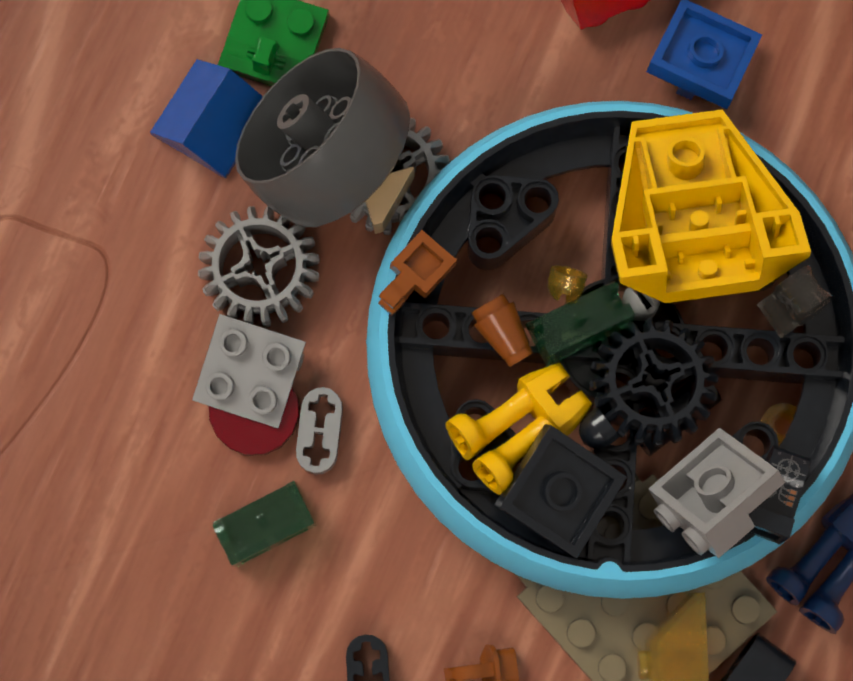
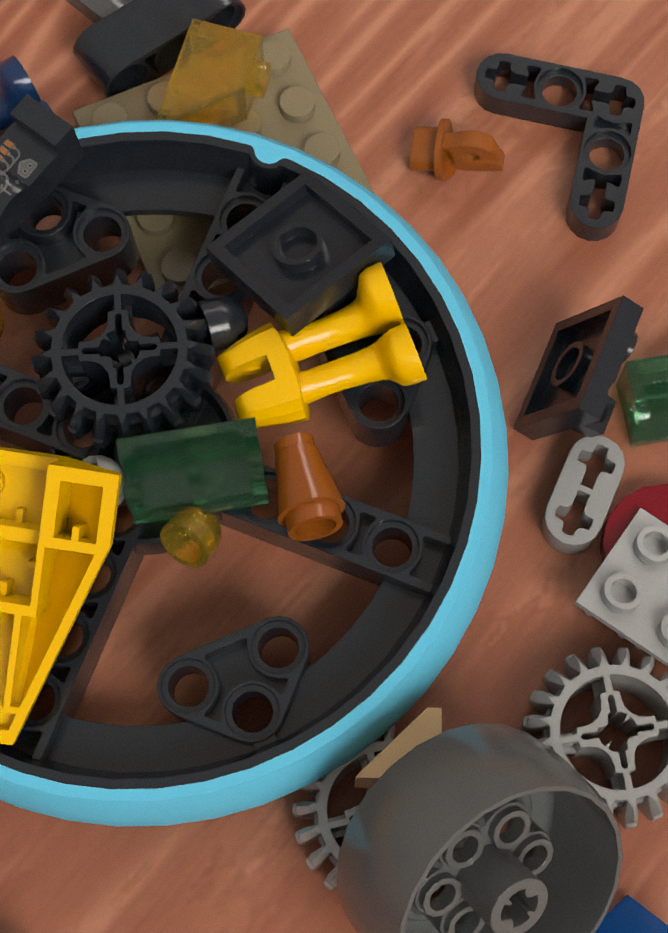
camera: 165 degrees left, 10 degrees down
dark orange plate [378,230,457,315] -> none
light grey plate [648,428,785,558] -> none
none -> black hinge [513,295,644,440]

